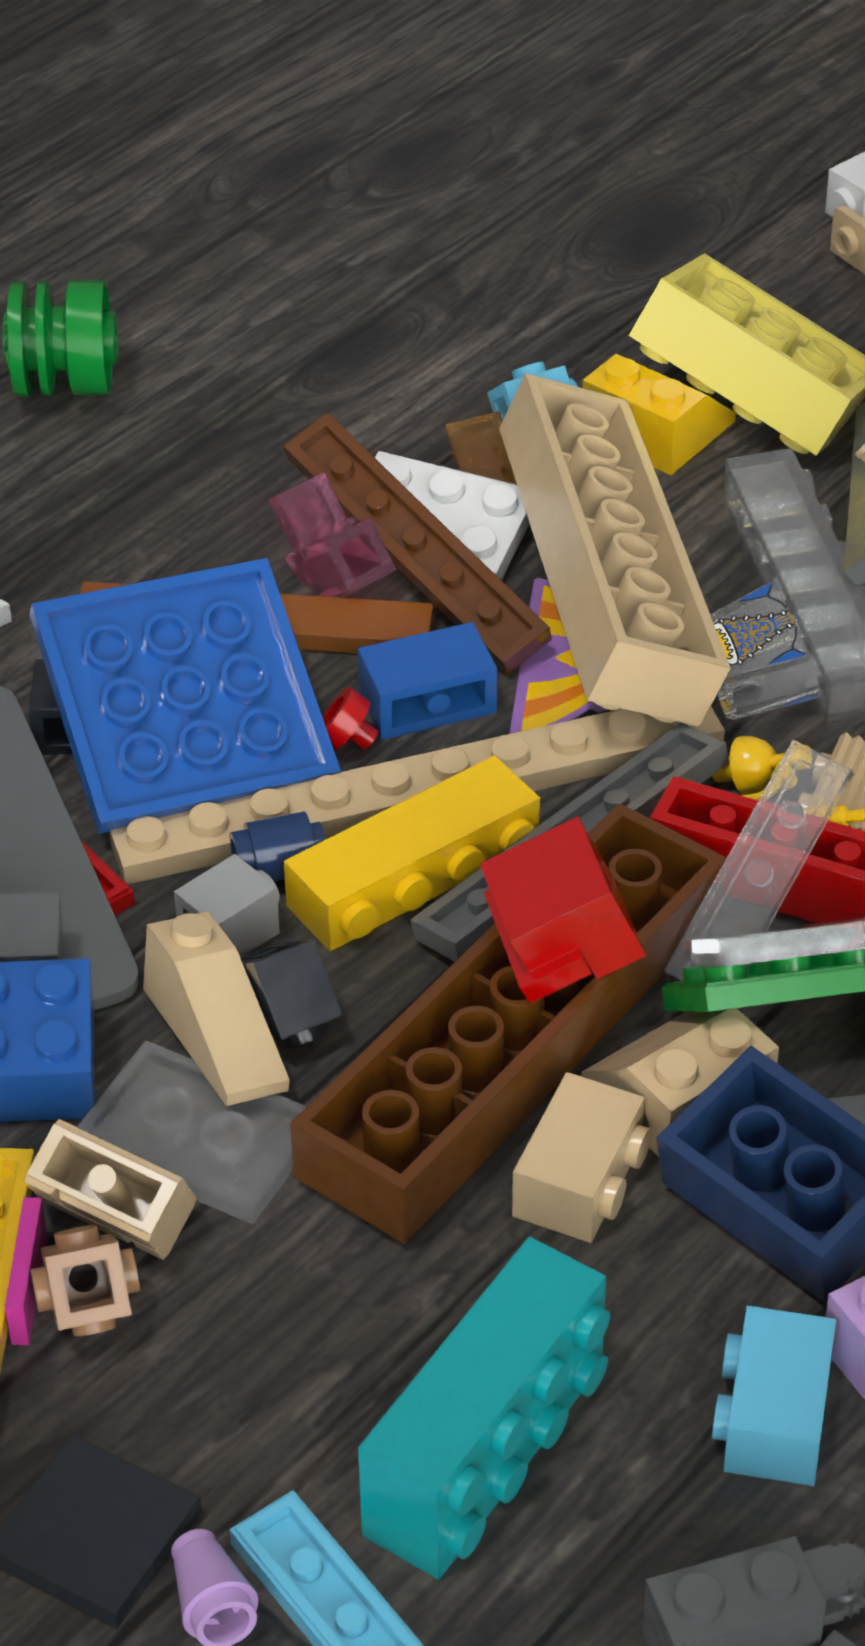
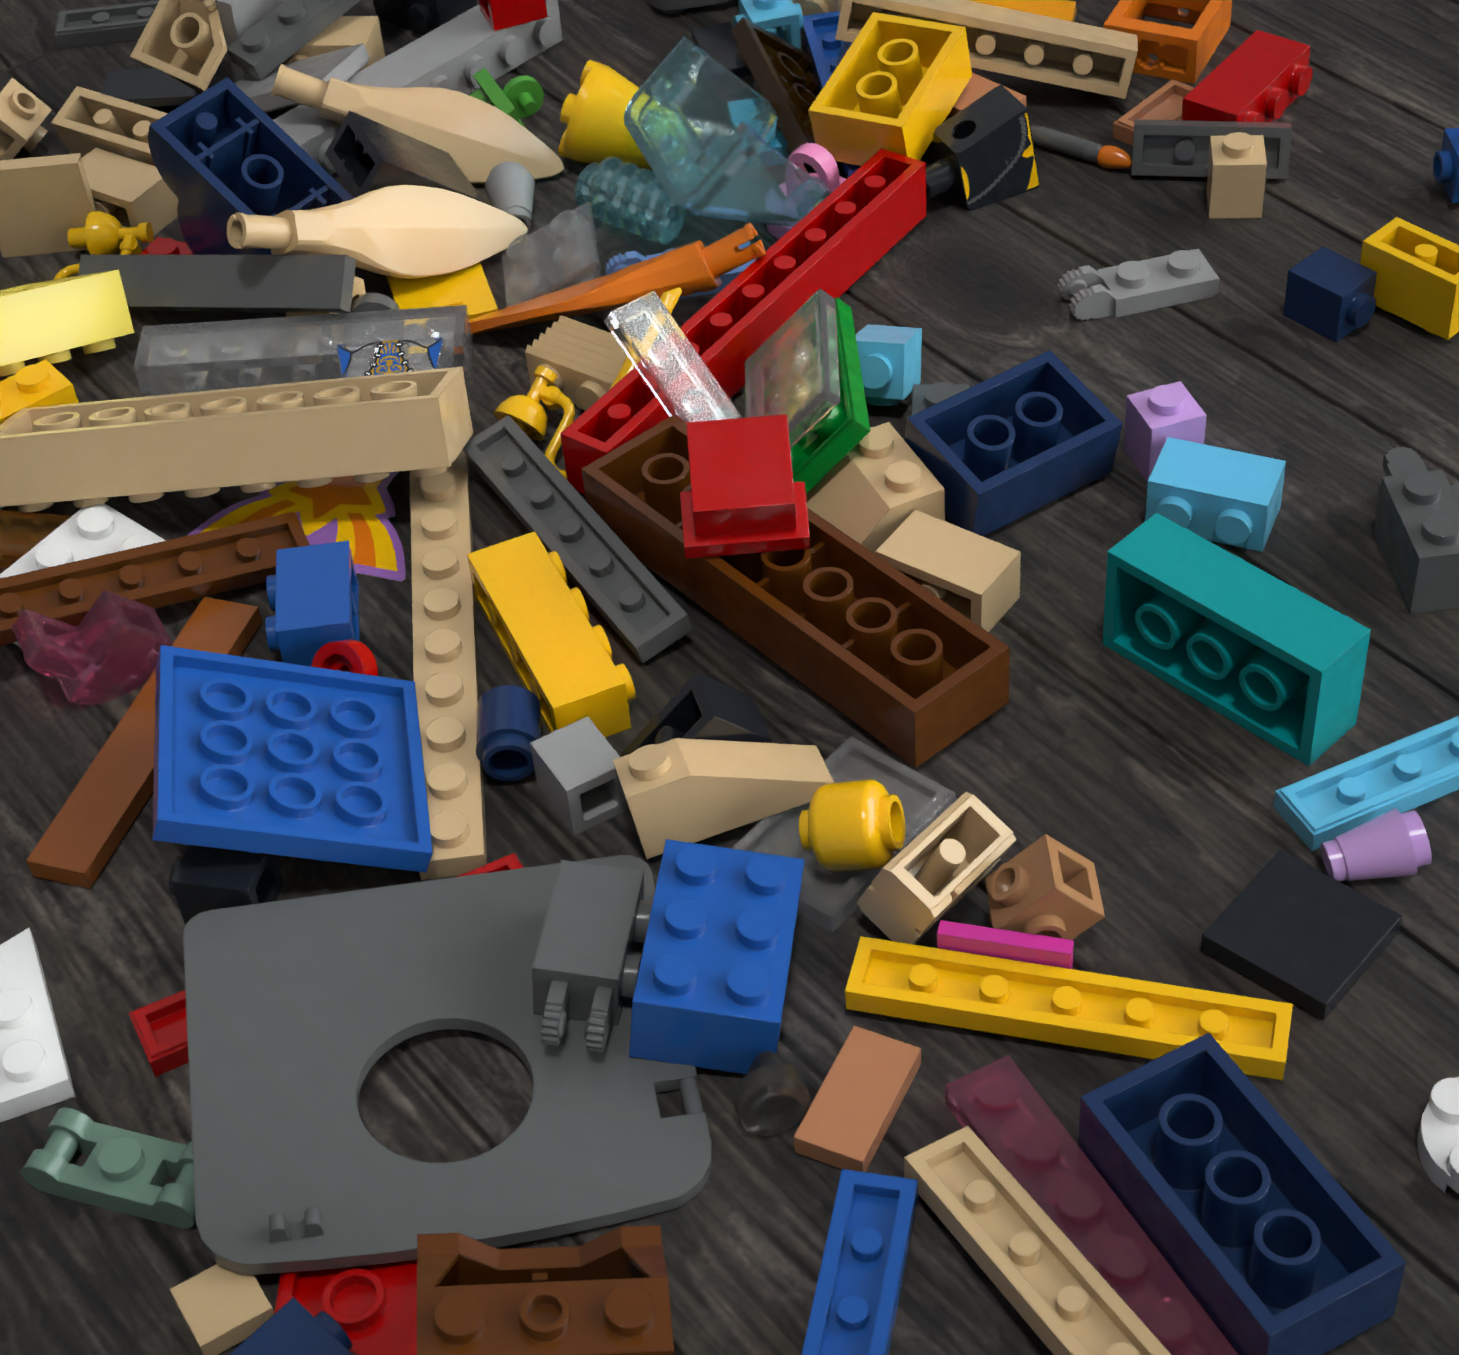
camera: 75 degrees left, 0 degrees up
none -> yellow head [799,779,906,872]

